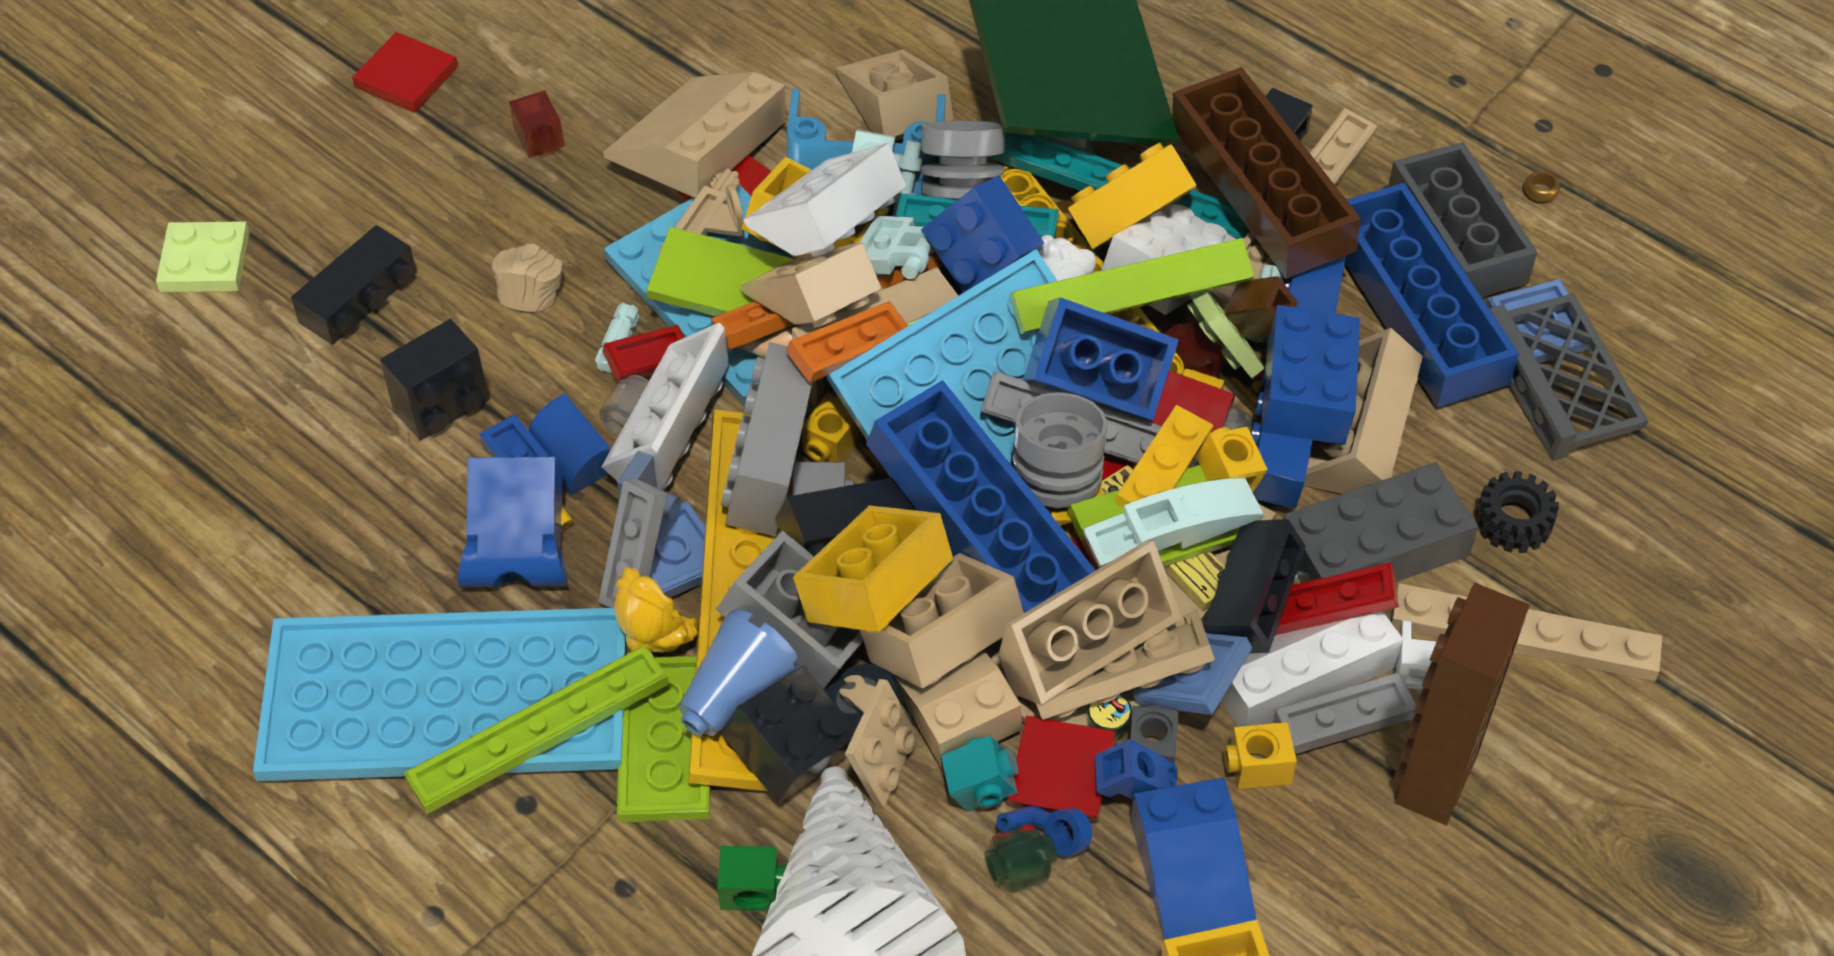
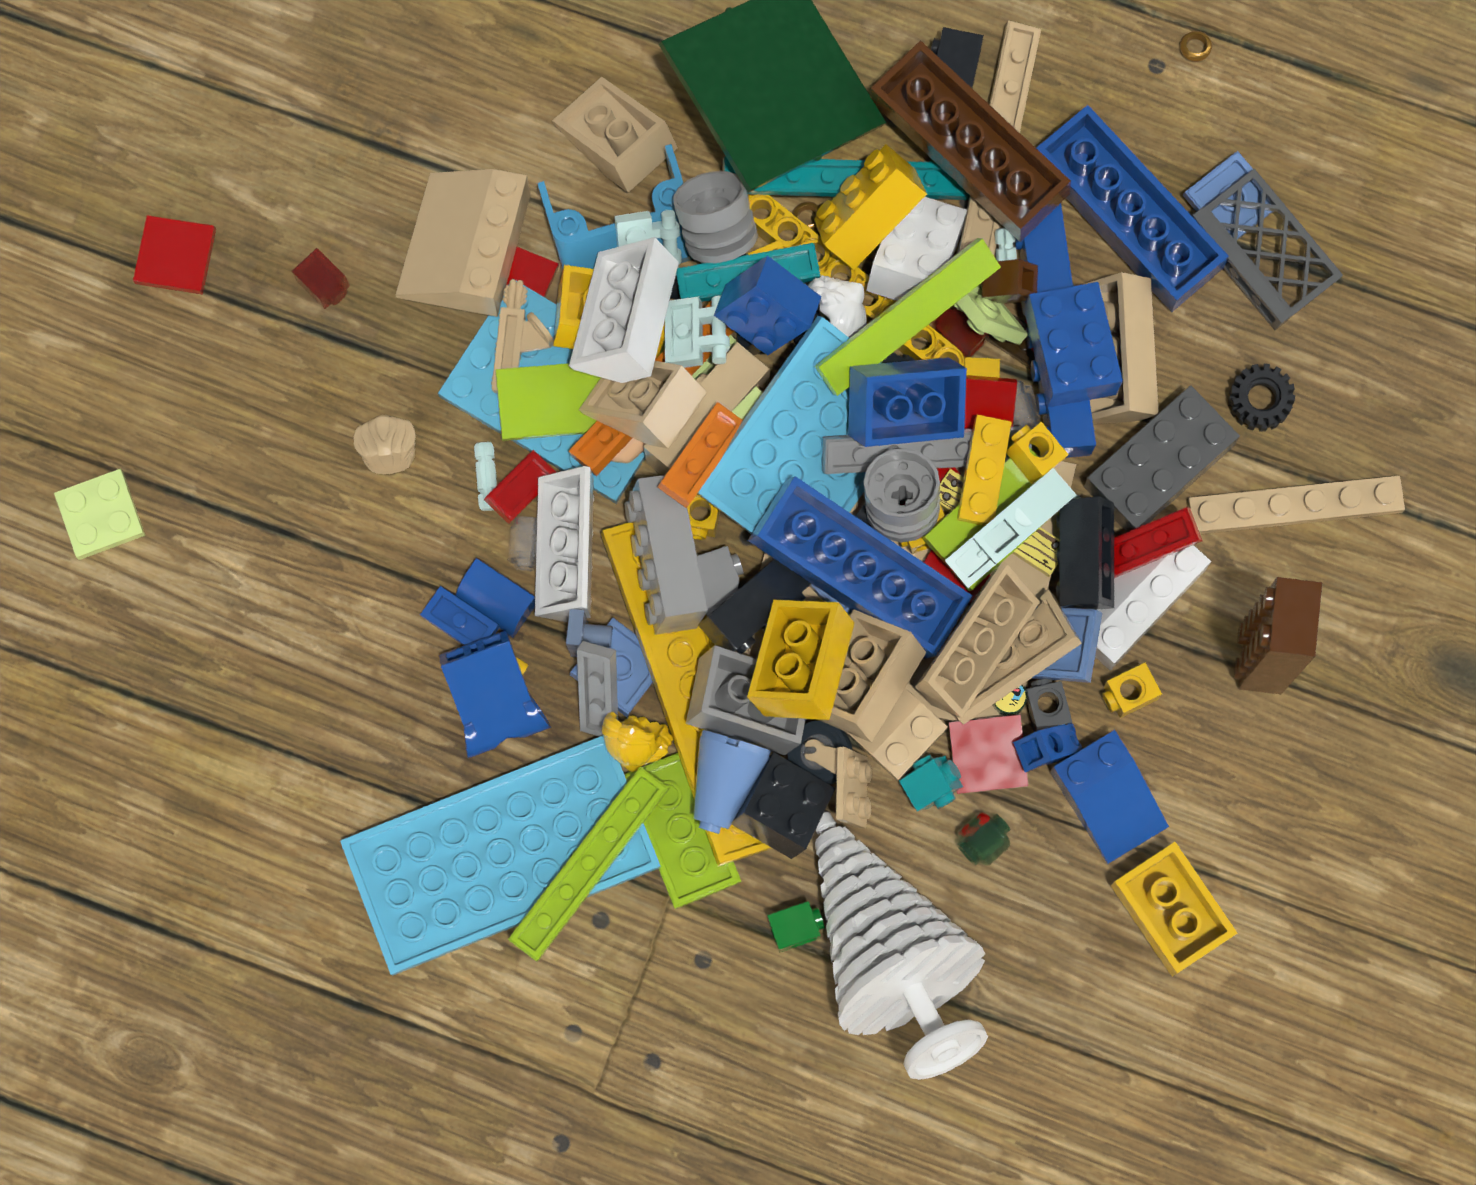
camera: 15 degrees left, 25 degrees up
black brick [291,225,417,345] -> none
black brick [380,318,489,441] -> none
blue plate [996,806,1092,857] -> none
light grey plate [1273,672,1416,754] -> none
dark grey brick [1388,142,1537,297] -> none
white panel [1395,620,1436,690] -> none

